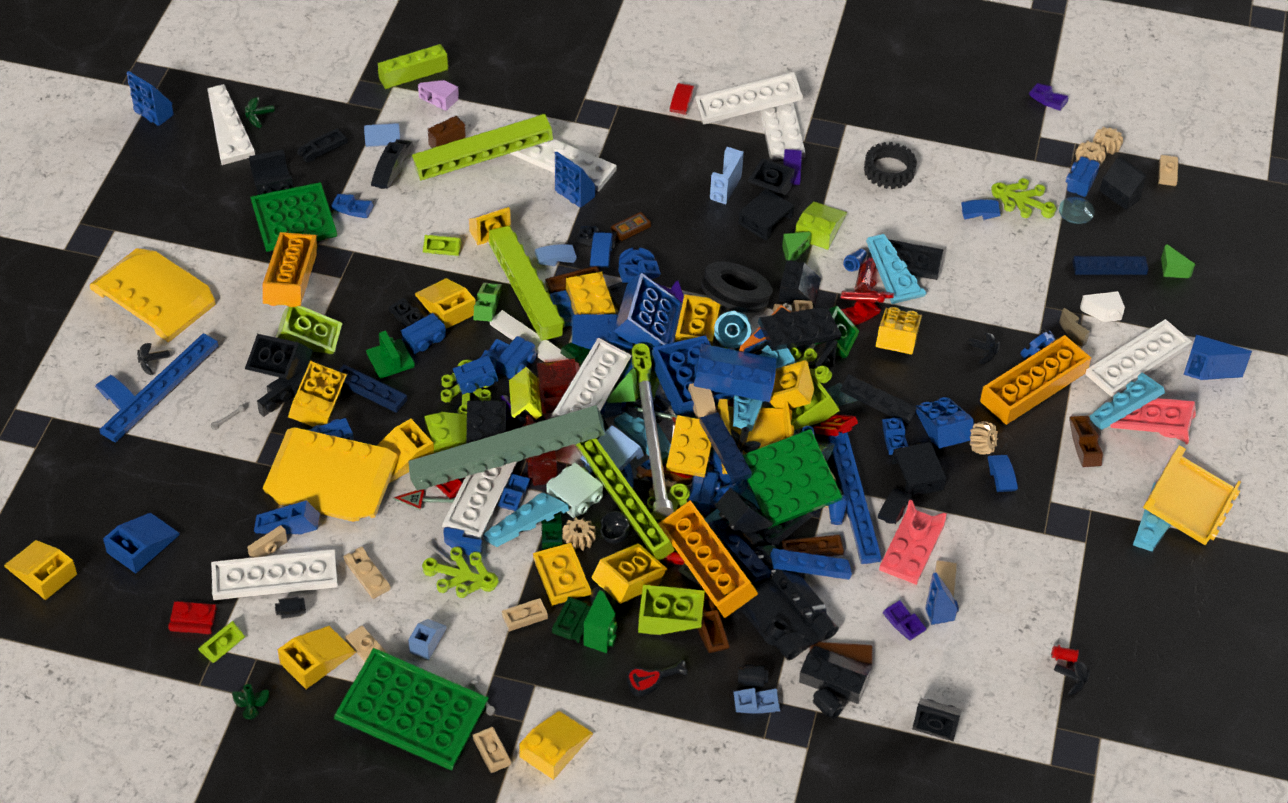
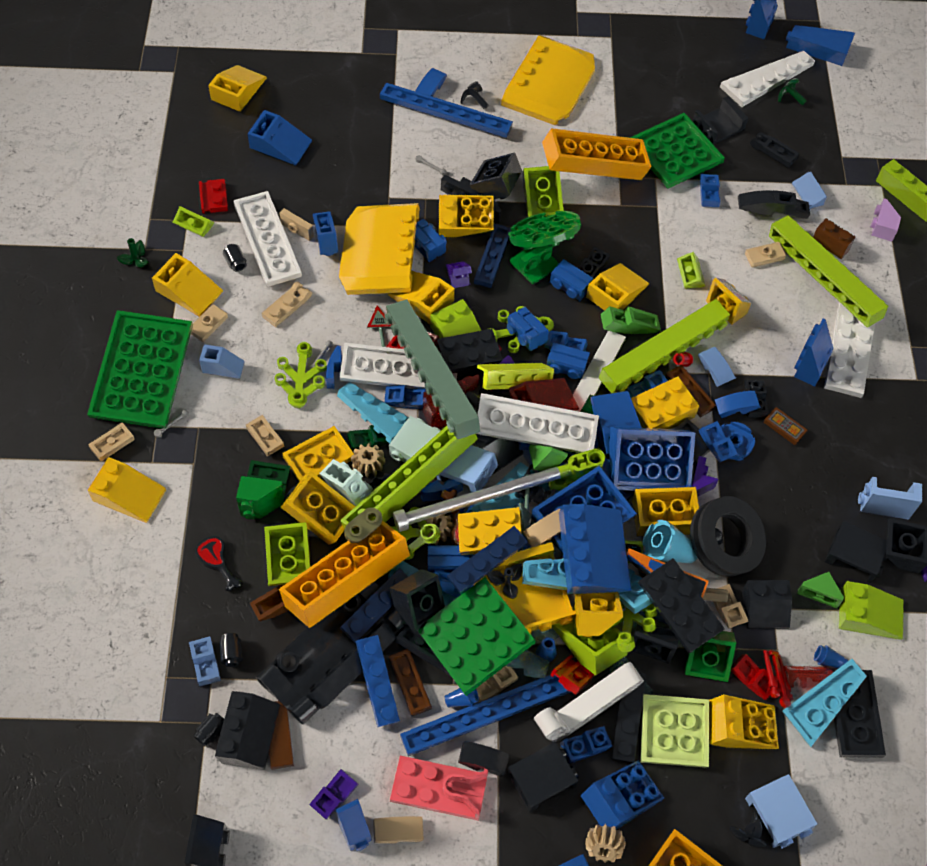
camera: 75 degrees right, 10 degrees up
none -> light aqua brick [320,459,373,506]
none -> olive plate [344,508,382,543]
none -> dark purple slope [446,262,472,288]
none -> green plate [508,211,581,250]
none -> white beam [534,662,644,743]
none -> yellowish green plate [641,694,709,768]
none -> red pin [673,352,693,367]
none -> tan plate [745,242,786,268]
none -> light blue panel [745,774,817,849]
none -> blue slope [786,25,855,66]

